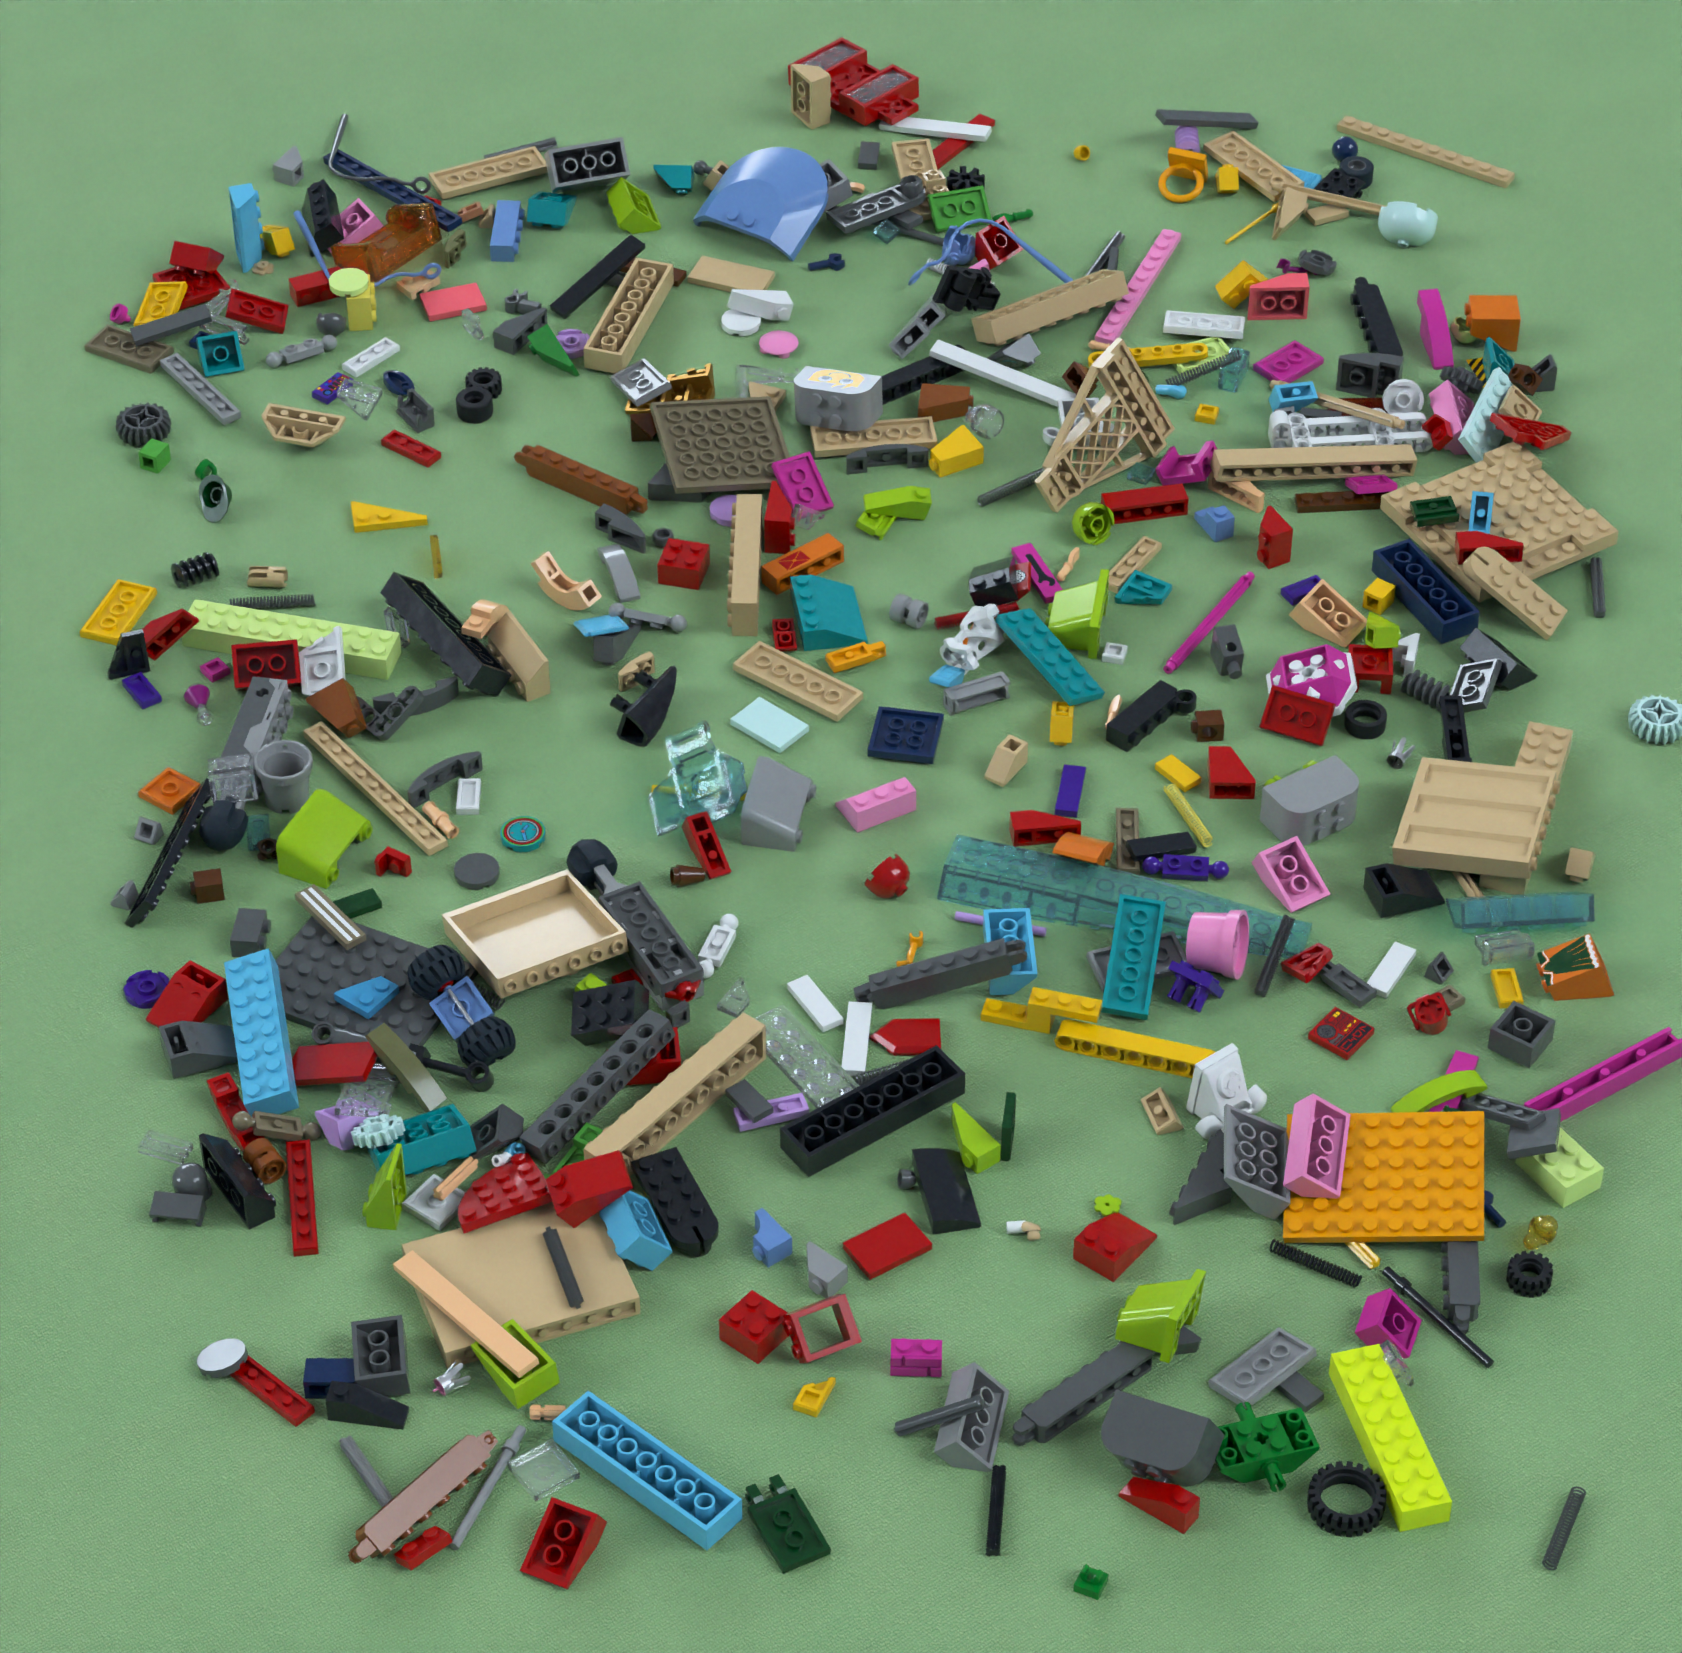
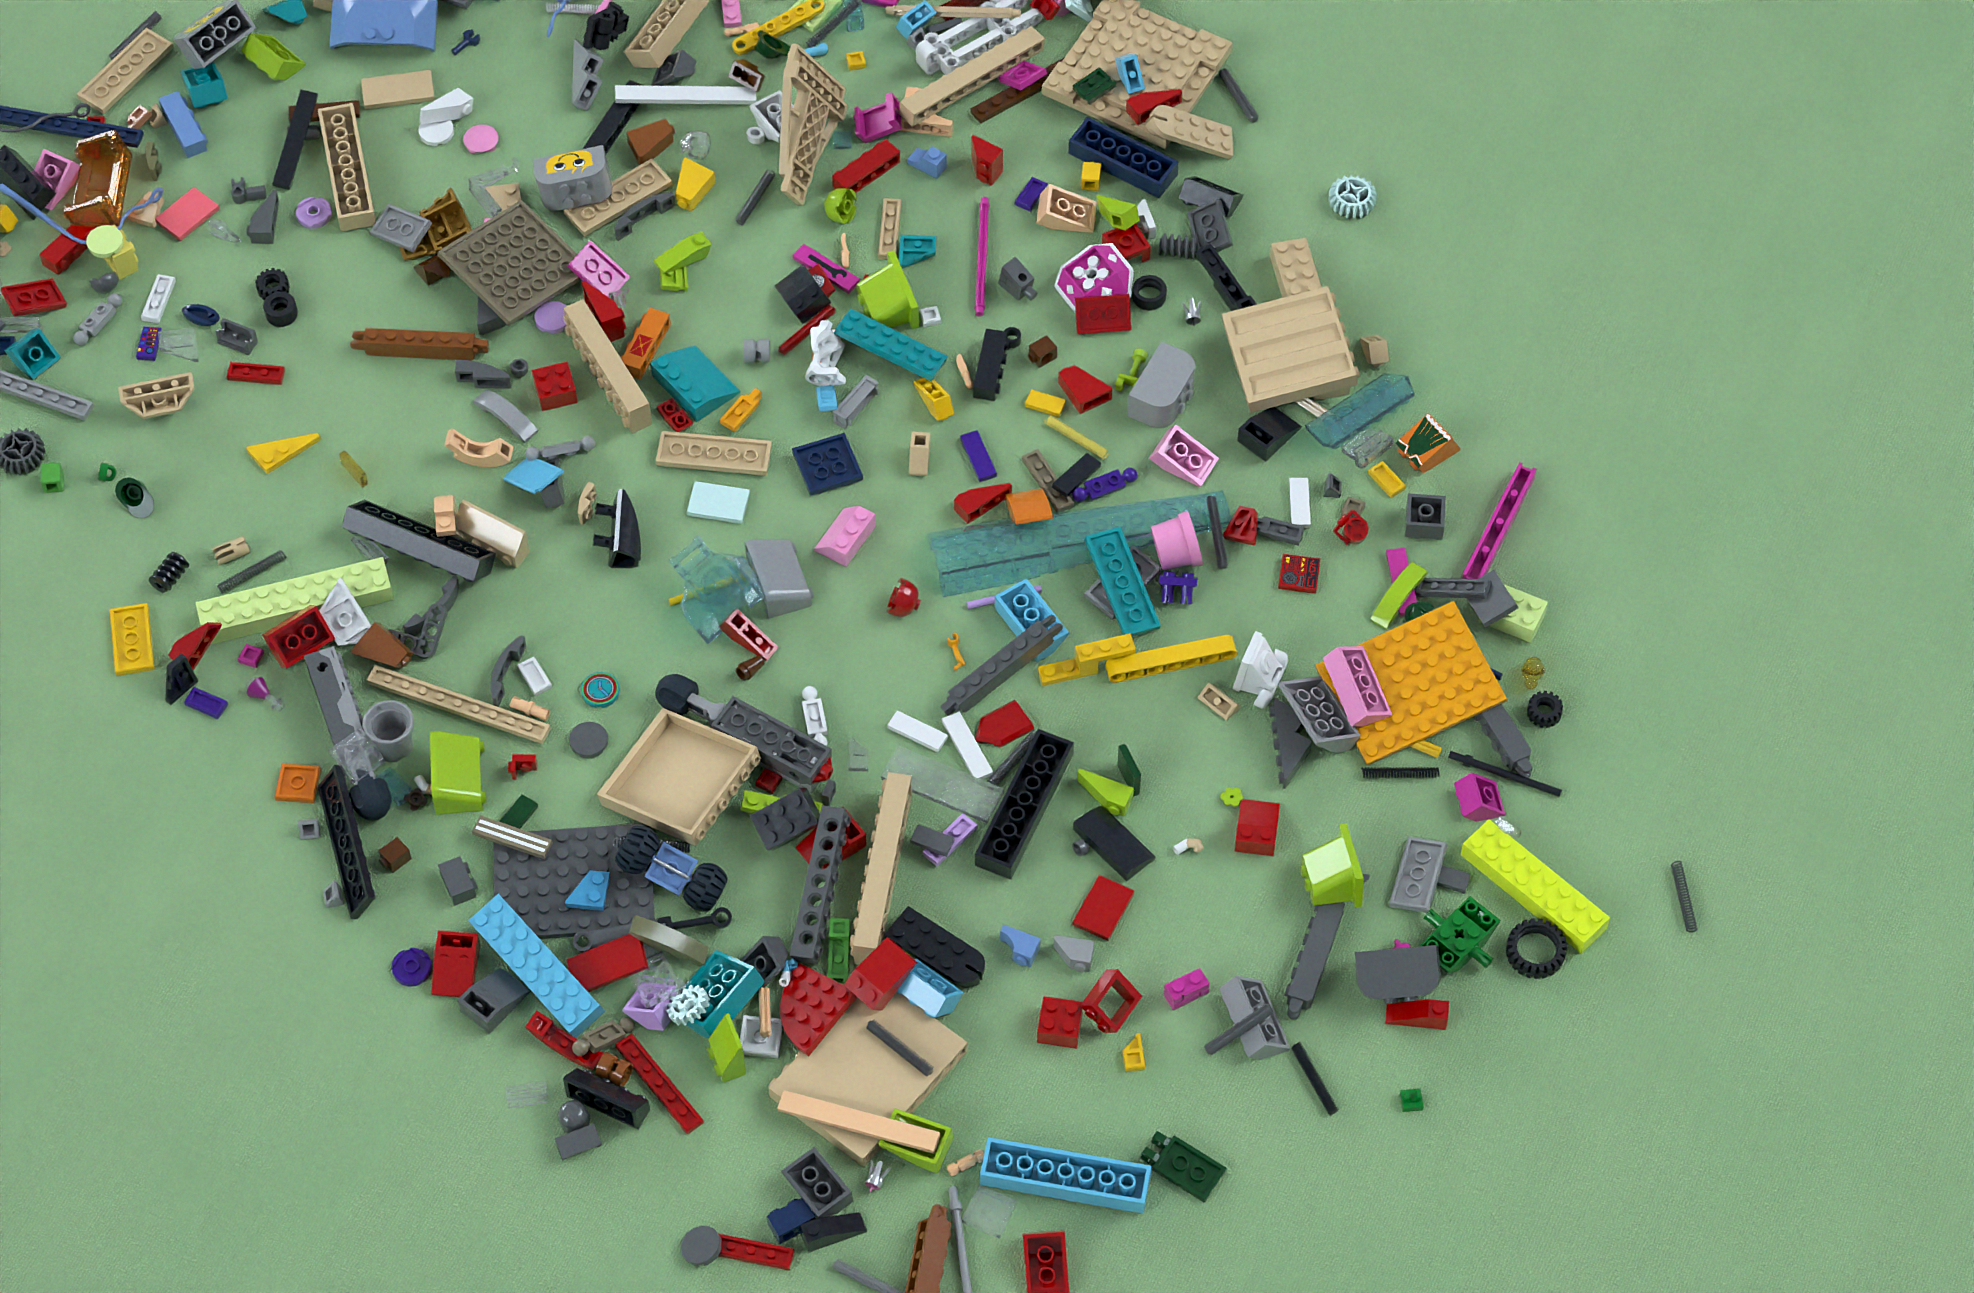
camera: 30 degrees left, 15 degrees up
green slope [527,324,580,377] -> none

